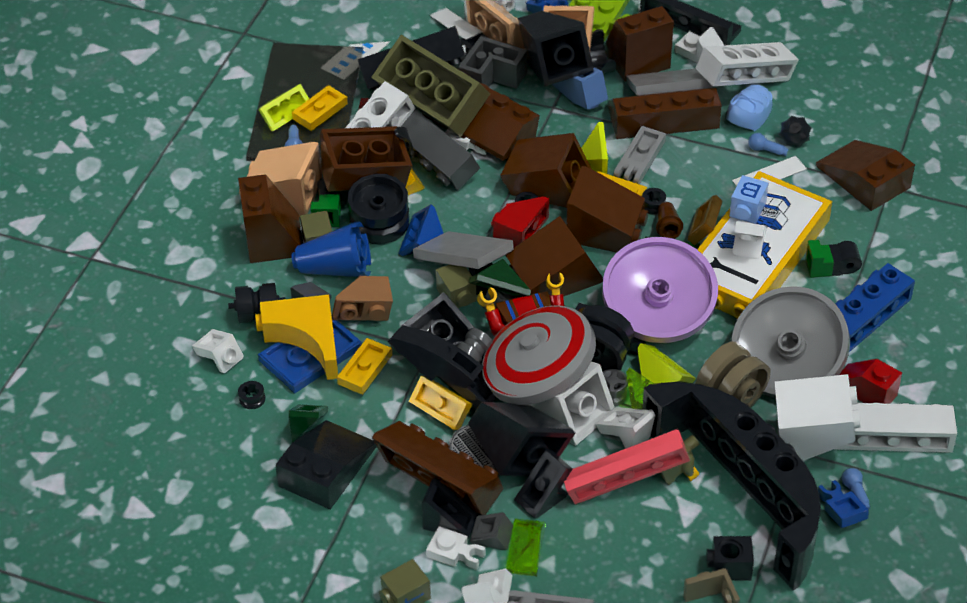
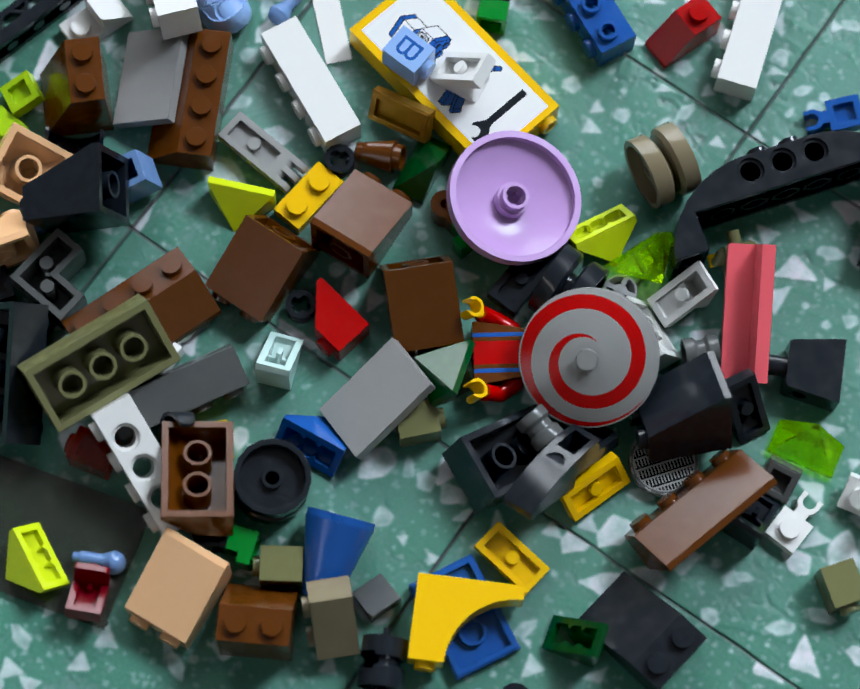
camera: 80 degrees left, 25 degrees up
yellow plate [292,85,348,131] -> none
medium nougat slope [332,276,393,321] -> none
light grey dish [731,286,850,398] -> none
white slope [775,374,861,461] -> none
medium blue piece [842,468,870,509] -> none
none -> dark red bracket [65,562,110,623]
none -> light aqua slope [255,331,304,390]
none -> white brick [259,16,361,153]
none -> dark tan brick [301,575,360,661]
none -> dark grey wheel [680,334,721,367]
none -> black torso [768,339,847,411]

